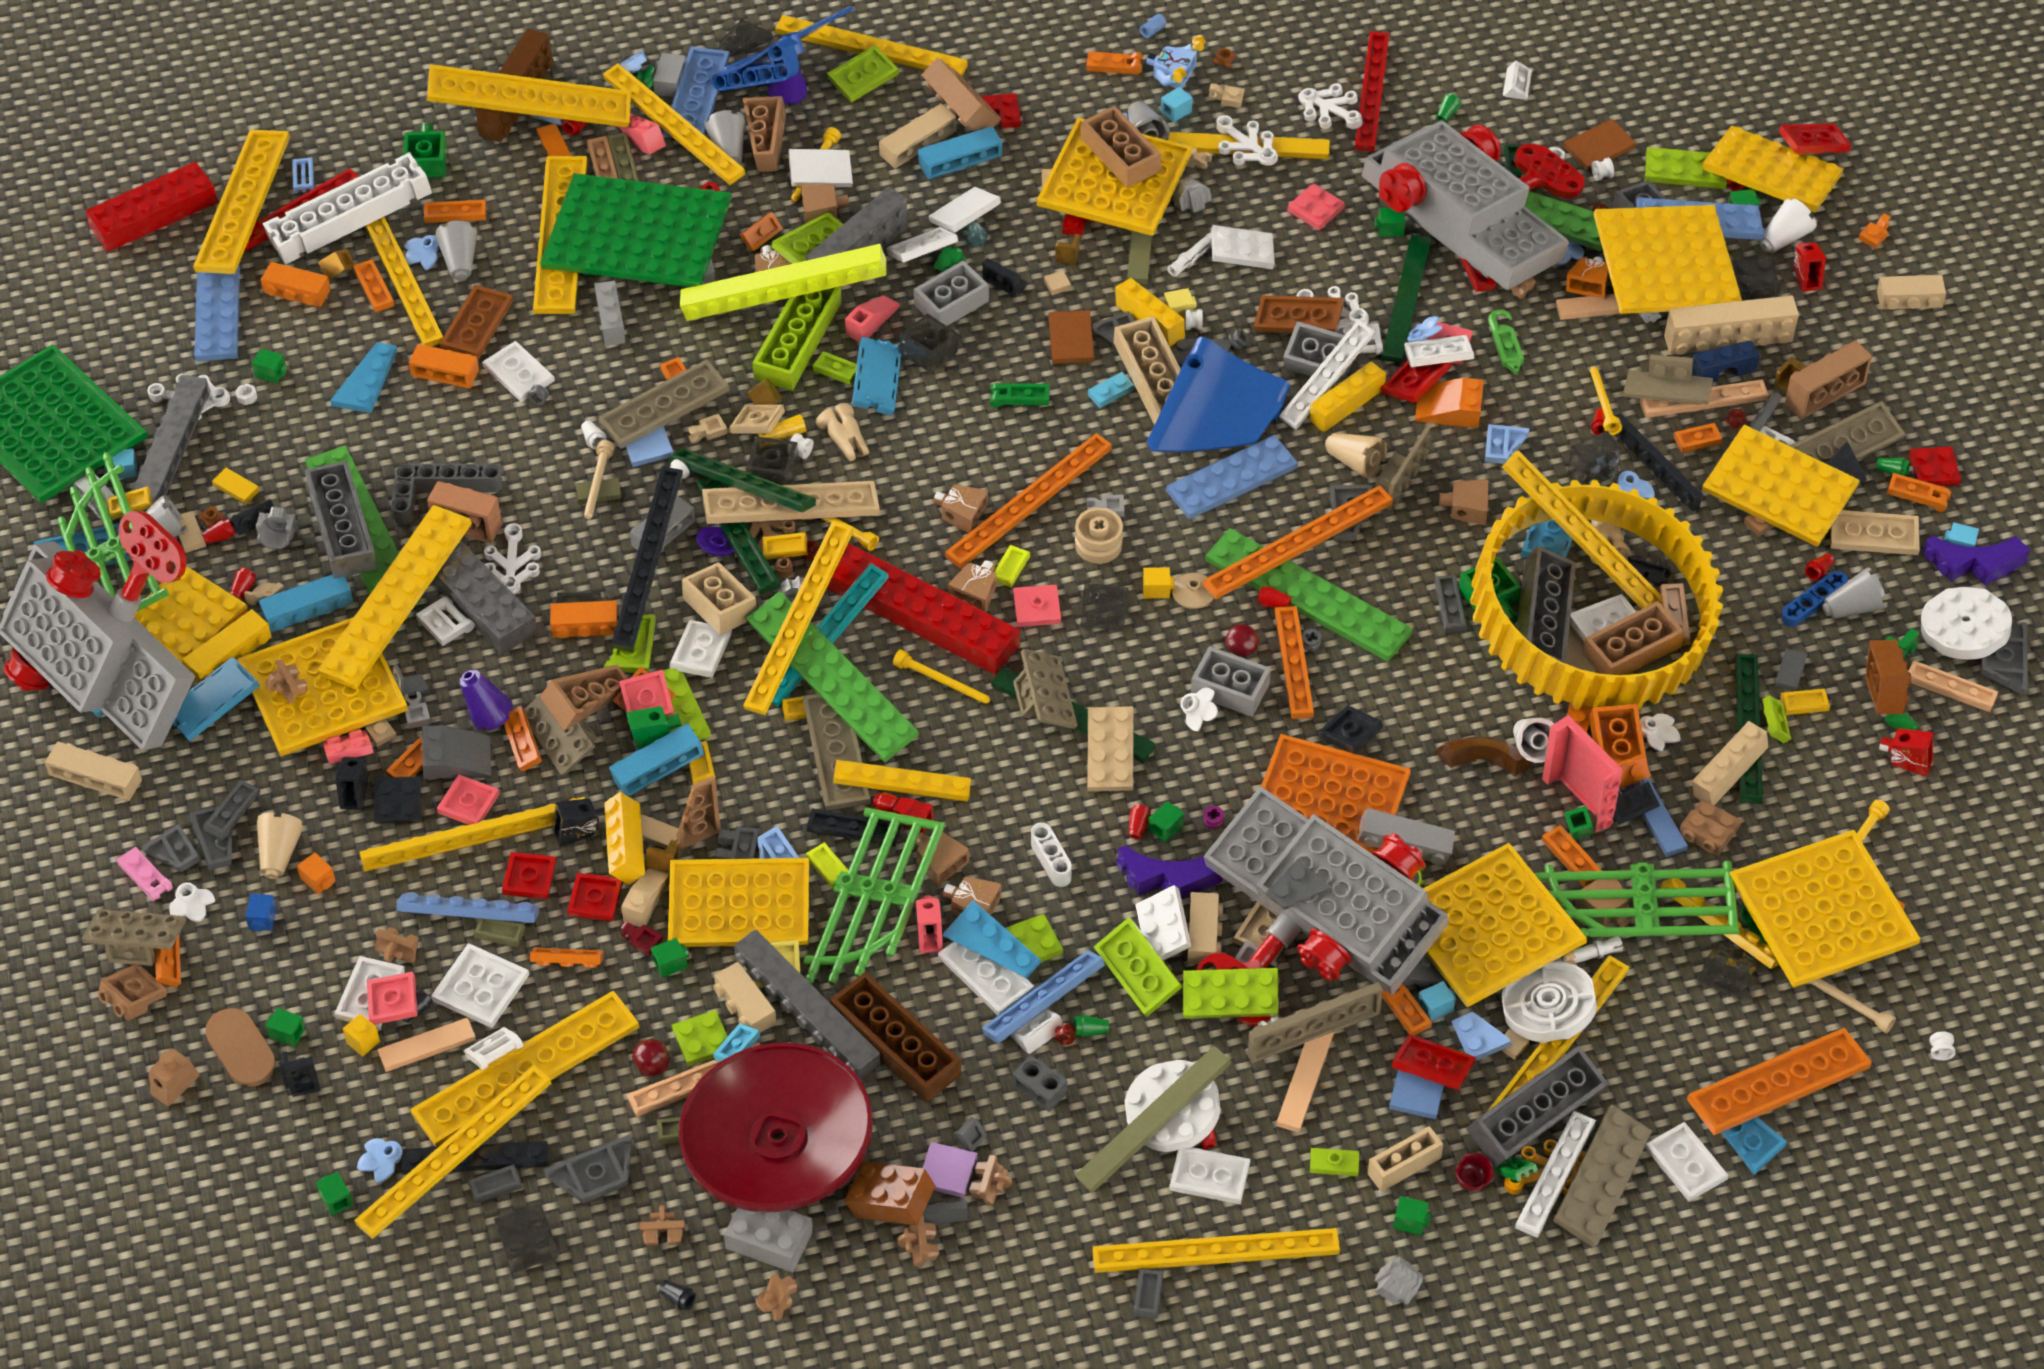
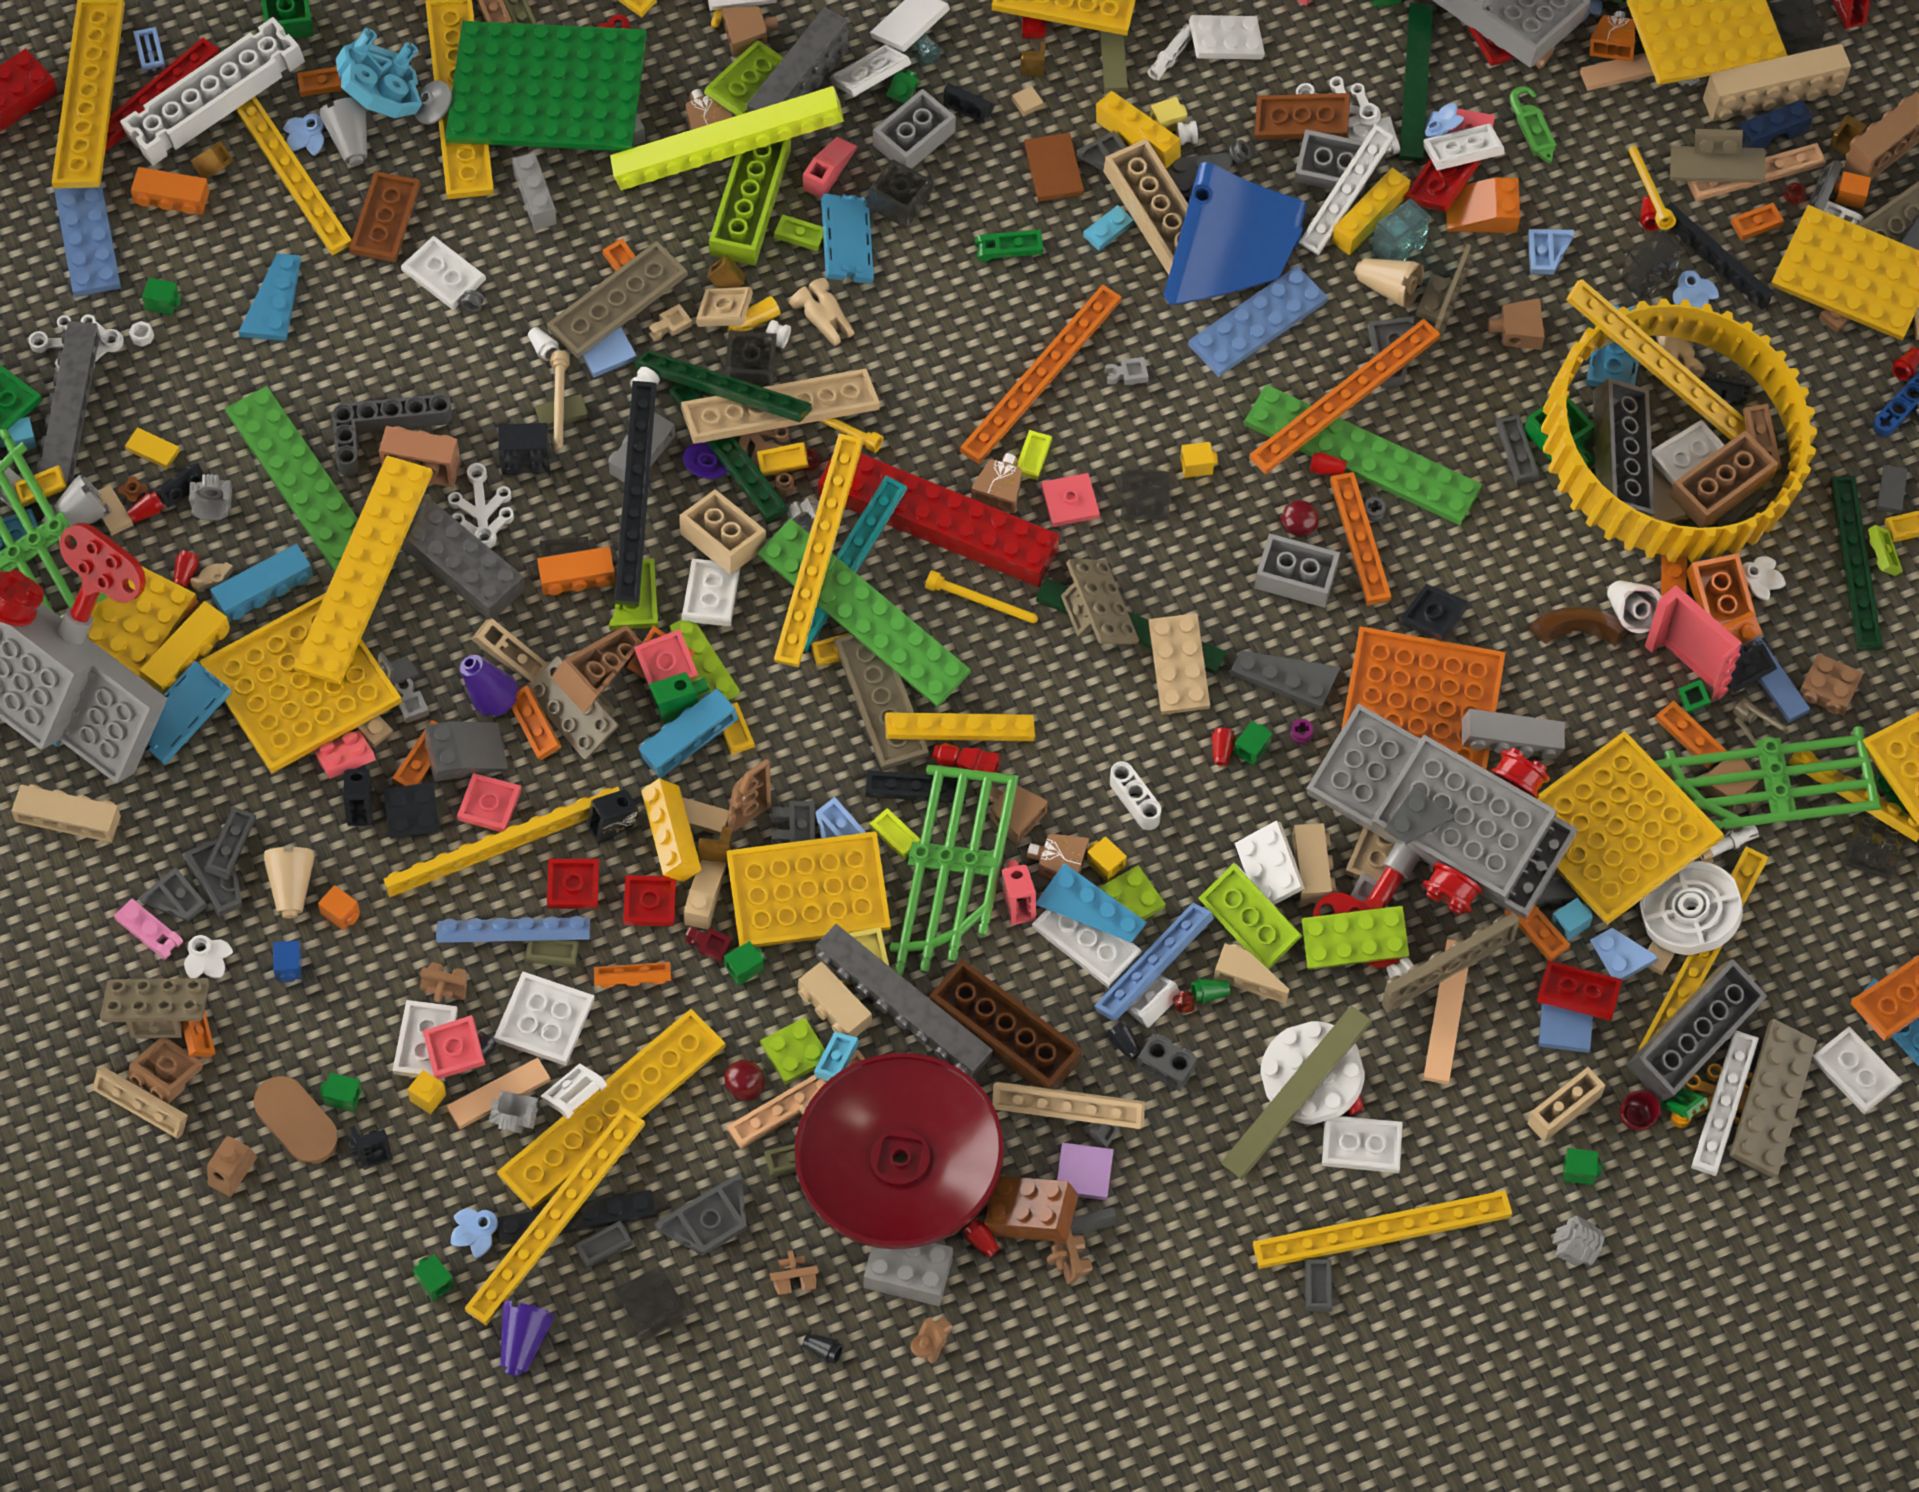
camera: 10 degrees left, 10 degrees up
medium nougat hips [266,659,307,703] -> none
flat silver brick [305,460,377,579] -> none
orange plate [353,259,395,313] -> none
orange brick [409,344,479,389] -> none
white plate [416,596,475,646] -> none
orange plate [740,212,783,252] -> none
medium nougat torso [933,484,988,533] -> none
medium nougat hips [969,1155,1012,1206] -> none
tan wheel [1075,507,1123,564] -> none
dark purple arch [1116,845,1223,899] -> none
tan dish [1172,573,1214,609] -> none
white plate [1181,688,1218,731] -> none
lime plate [1310,1148,1359,1176] -> none
tan brick [1692,721,1768,805] -> none
none -> tan tile [92,1066,188,1139]
none -> medium azure brick [336,28,422,118]
none -> light grey dish [414,81,452,125]
none -> tan slope [471,618,549,683]
none -> light grey hair [488,1091,538,1134]
none -> black brick [498,423,550,475]
none -> dark purple cone [500,1301,555,1377]
none -> red cone [963,1219,1000,1258]
none -> tan plate [993,1082,1145,1129]
none -> yellow brick [1086,836,1127,882]
none -> black cone [1107,1021,1142,1060]
none -> tan slope [1214,943,1289,1004]
none -> dark grey wing [1230,650,1341,711]
none -> clear light blue brick [1372,198,1430,261]
none -> dark tan plant [1733,698,1789,748]
none -> orange brick [1833,171,1871,209]

